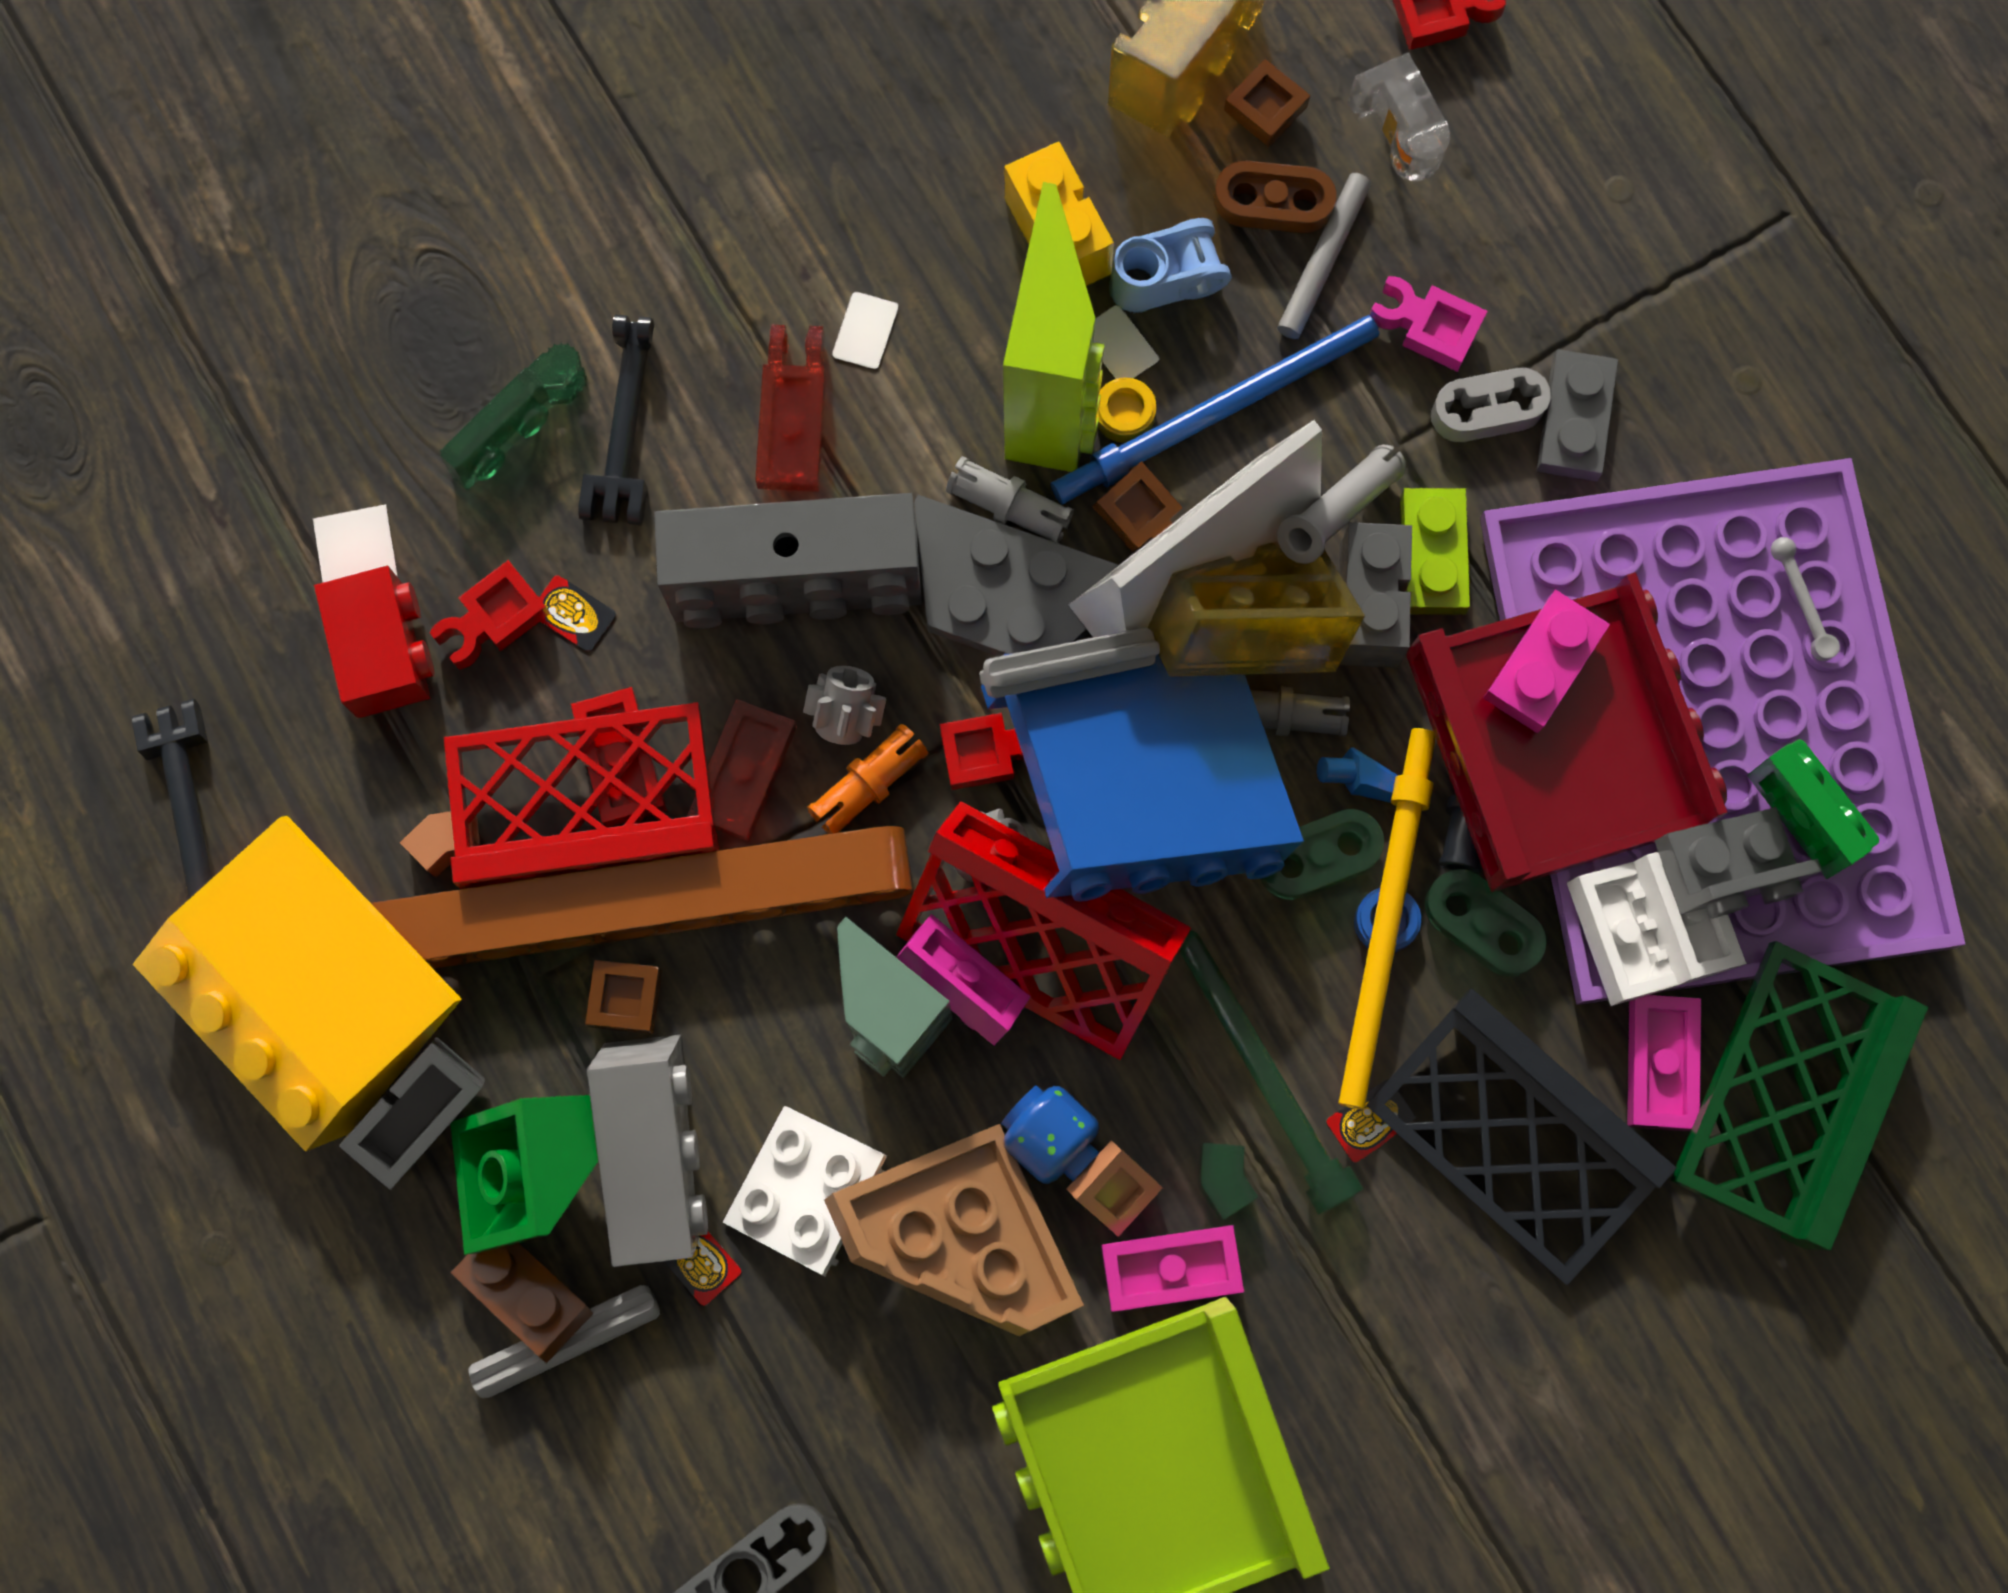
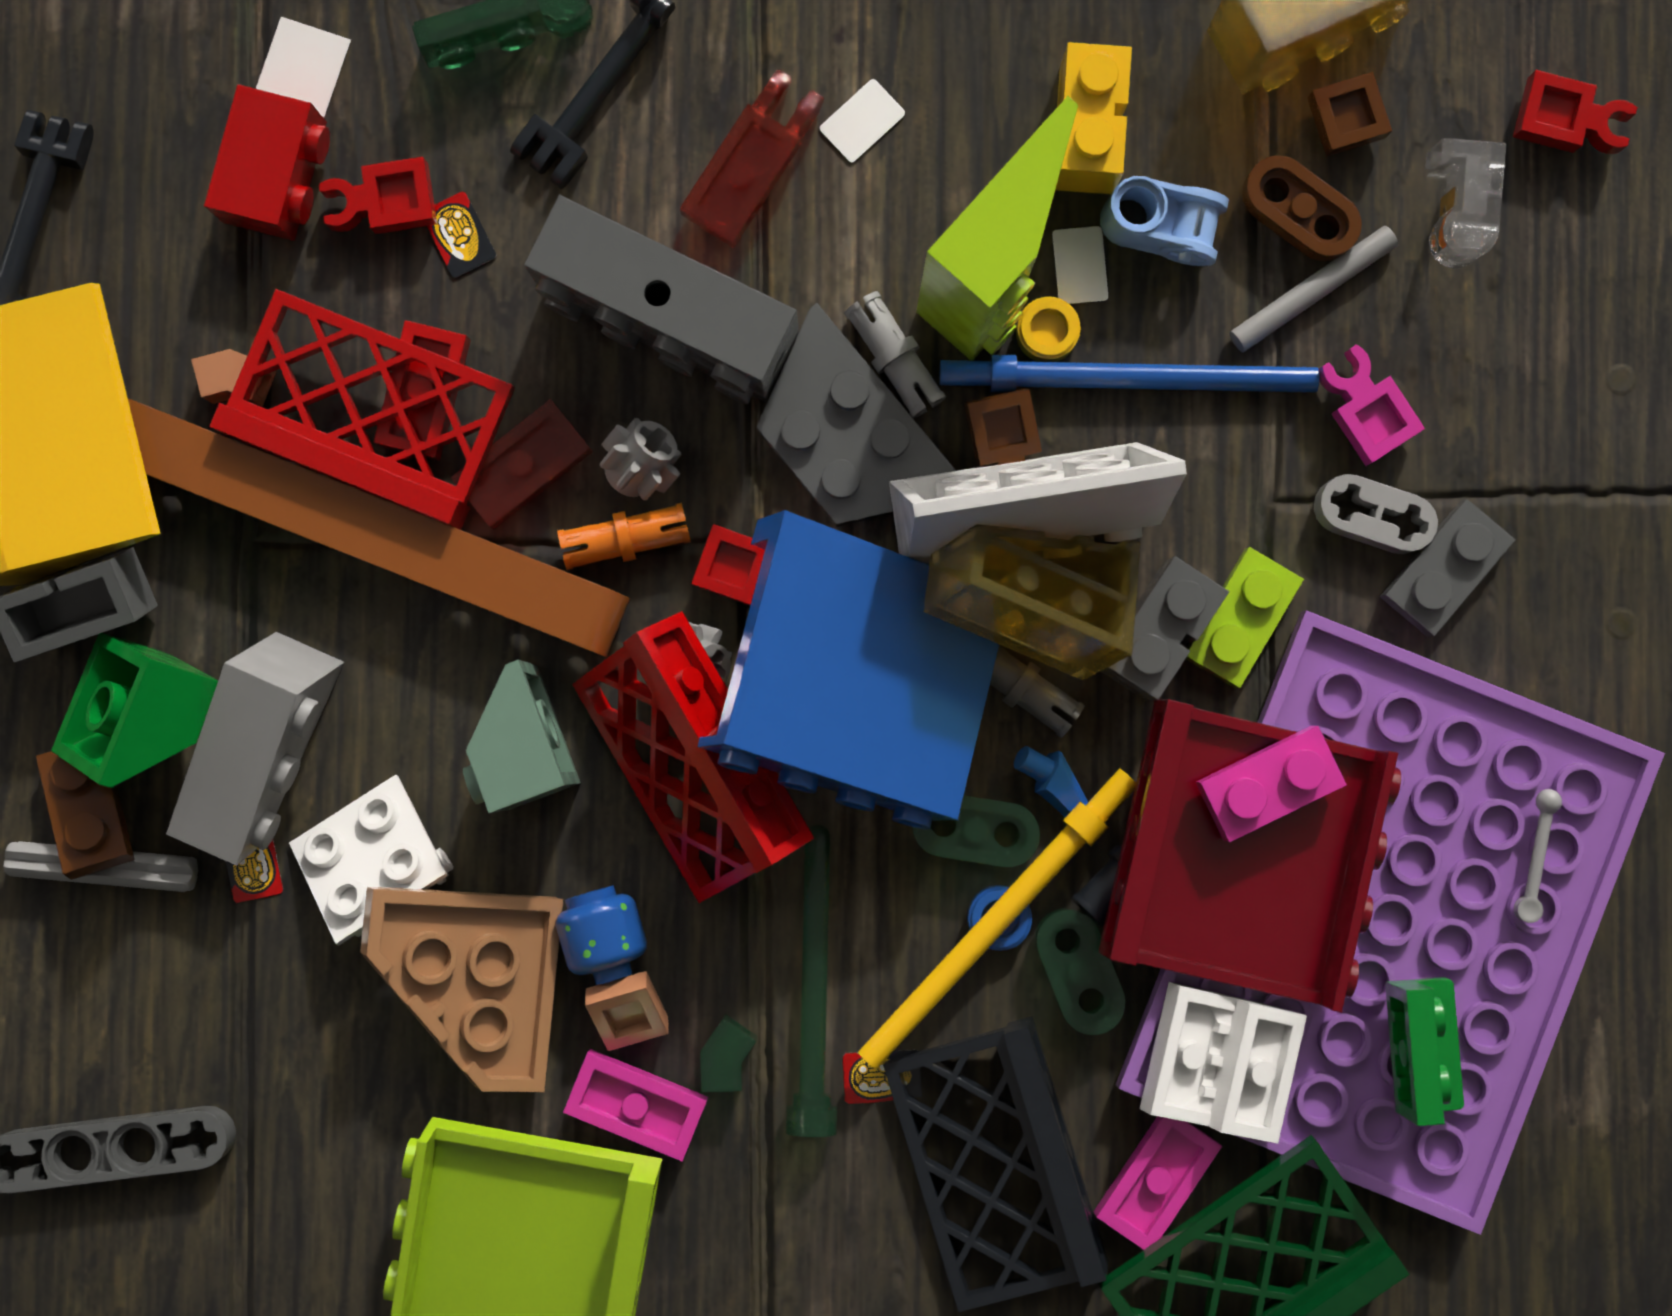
camera: 30 degrees right, 10 degrees up
reddish brown plate [585,960,662,1034] -> none
dark pink plate [896,914,1030,1045] -> none
light grey axle [980,627,1160,698] -> none
light grey pin [1277,444,1406,564] -> none
dark grey bracket [1654,807,1822,919] -> none

